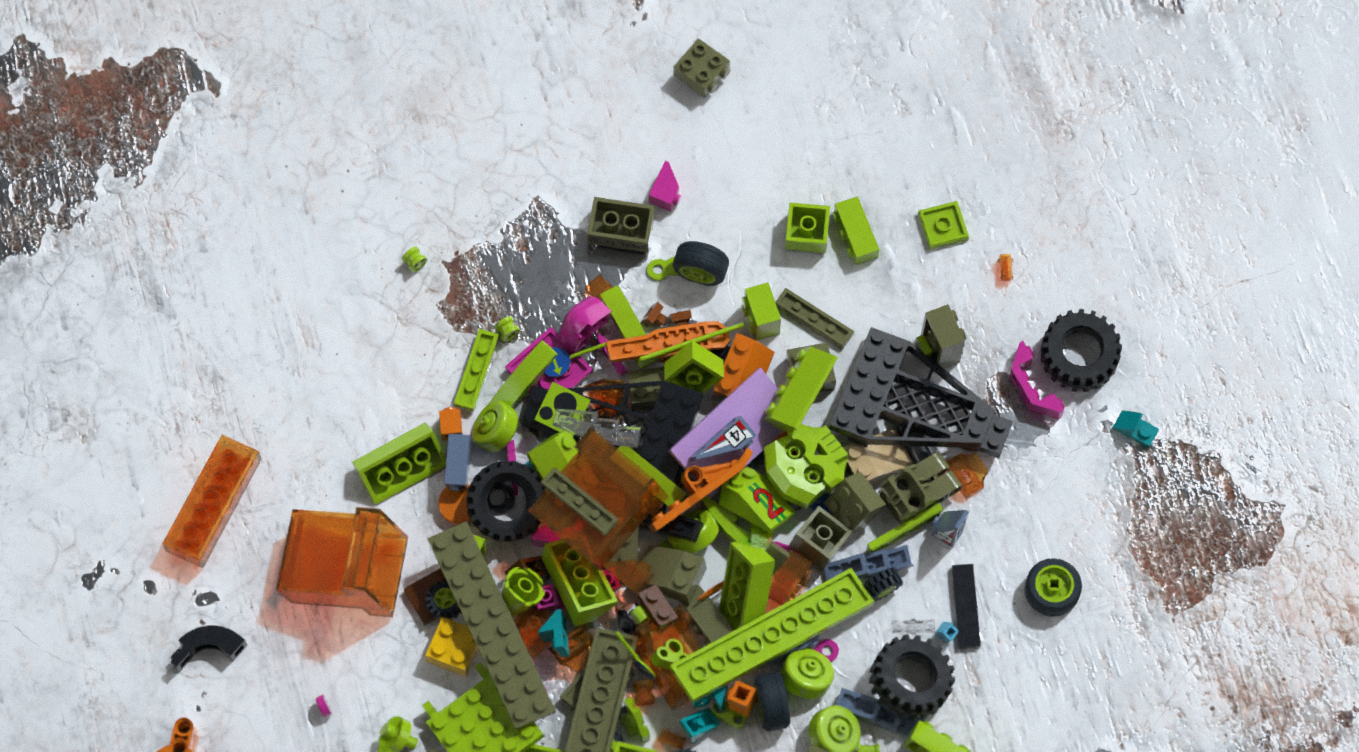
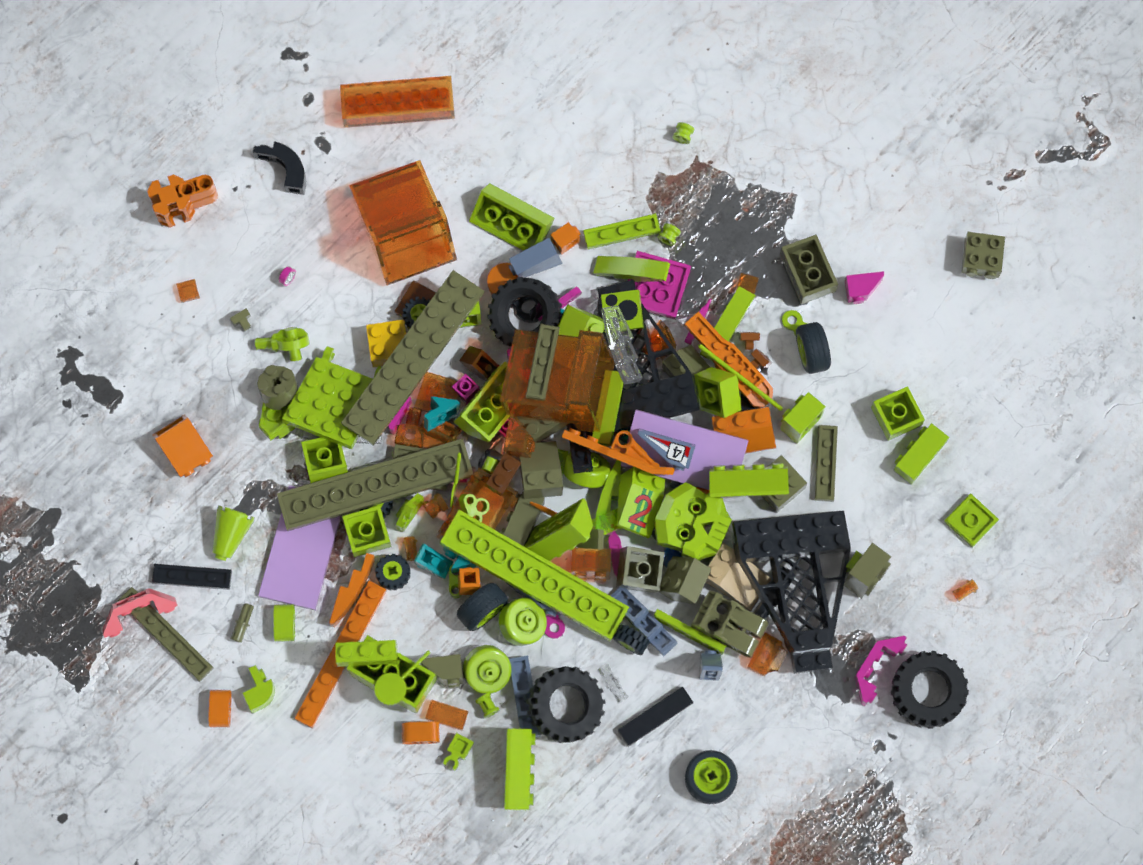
camera: 60 degrees right, 5 degrees up
lime wheel [472,401,518,453] -> none
lime cone [500,567,545,618] -> none
blue piece [544,343,606,378] -> none
dark pink brick [559,296,612,354] -> none
medium azure piece [935,621,959,643] -> none
teal slope [1112,410,1159,449] -> none
none -> clear orange piece [394,407,426,448]

